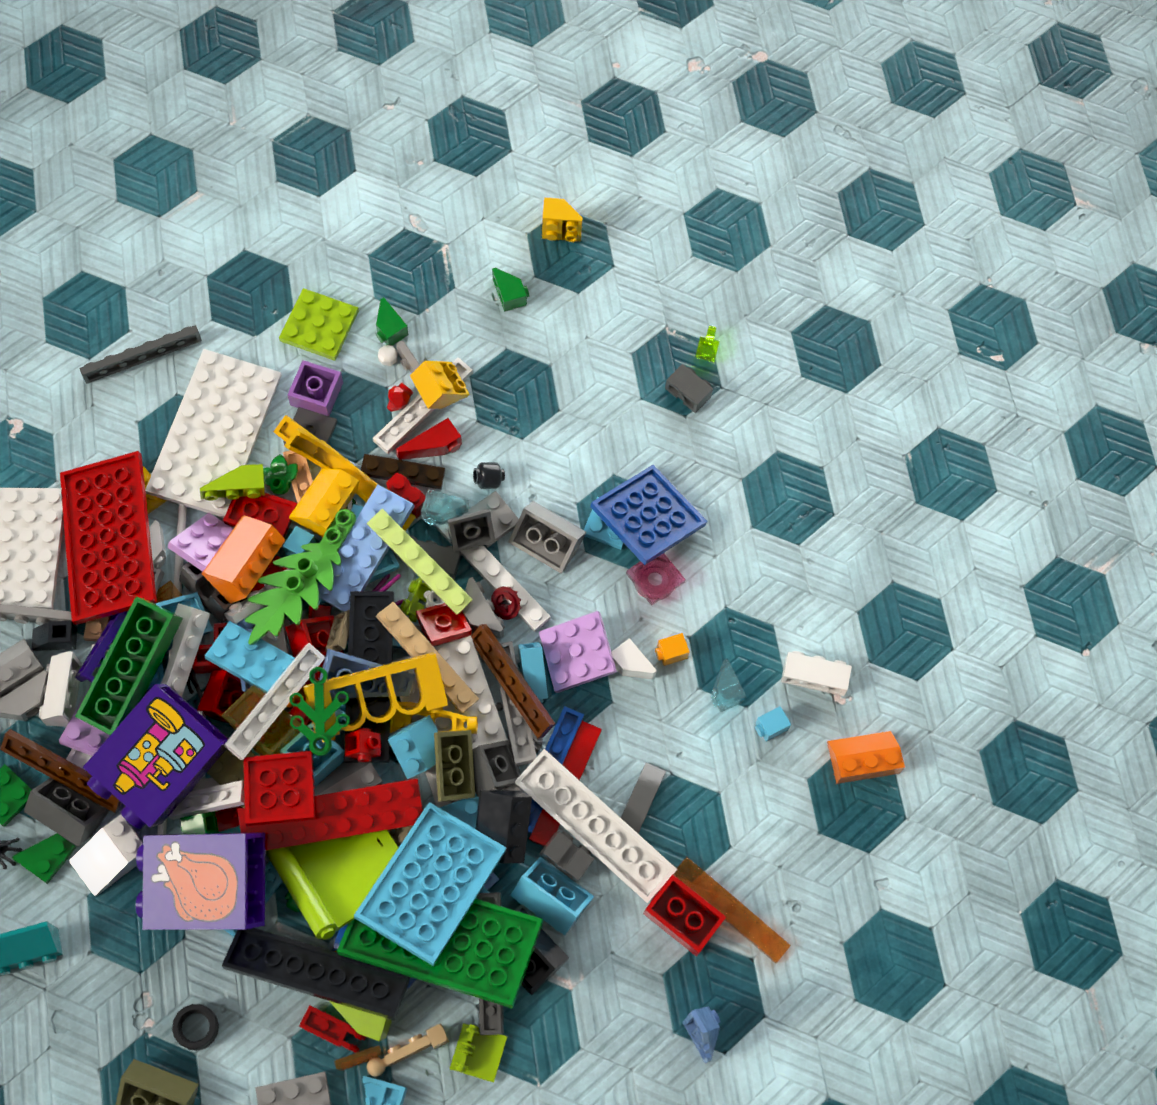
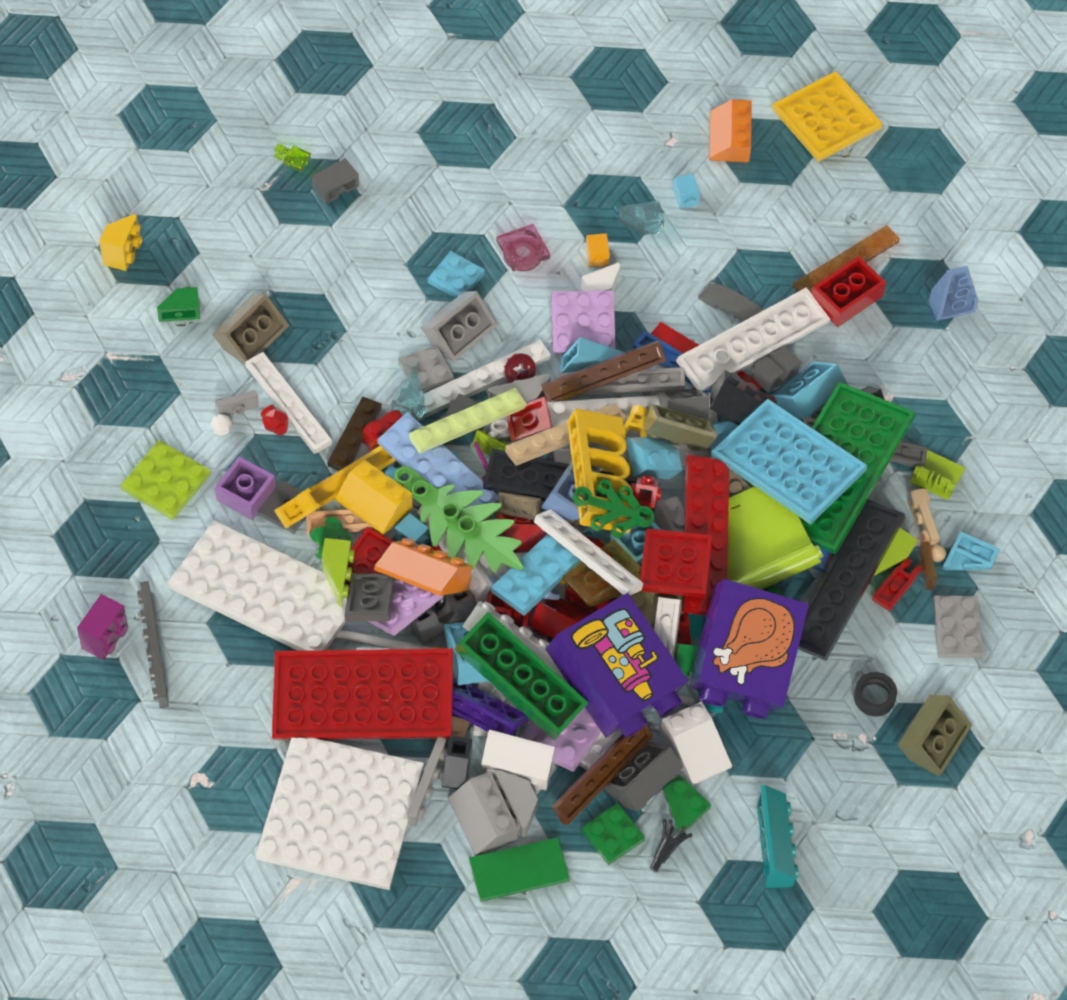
camera: 75 degrees left, 10 degrees down
green slope [376,297,409,346] -> none
red slope [396,418,462,460] -> none
yellow slope [410,361,470,409] -> none
dark grey slope [446,509,495,552] -> none
black head [473,462,505,489] -> none
plate [590,465,707,565] -> none
white brick [781,651,852,696] -> none
none -> magenta brick [77,594,128,660]
none -> dark tan slope [212,294,289,366]
none -> dark grey tile [344,574,396,621]
none -> yellow plate [772,71,883,162]

